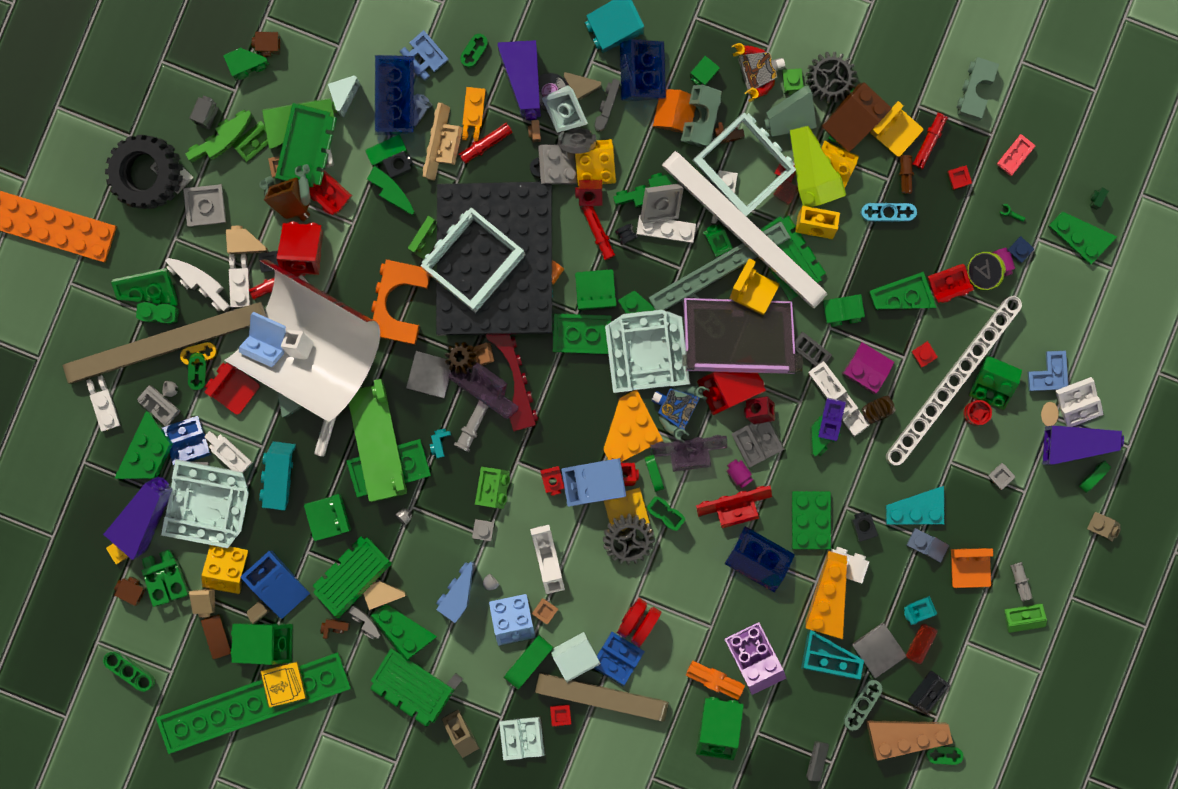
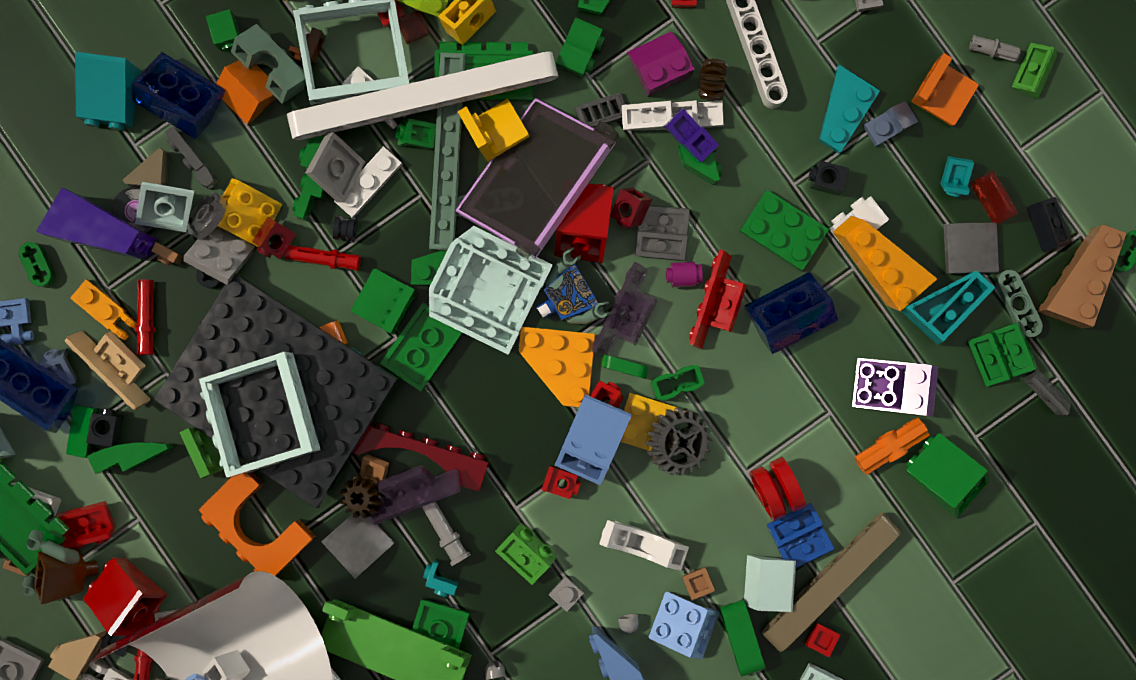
camera: 60 degrees left, 0 degrees up
none -> green slope [968,322,1038,387]

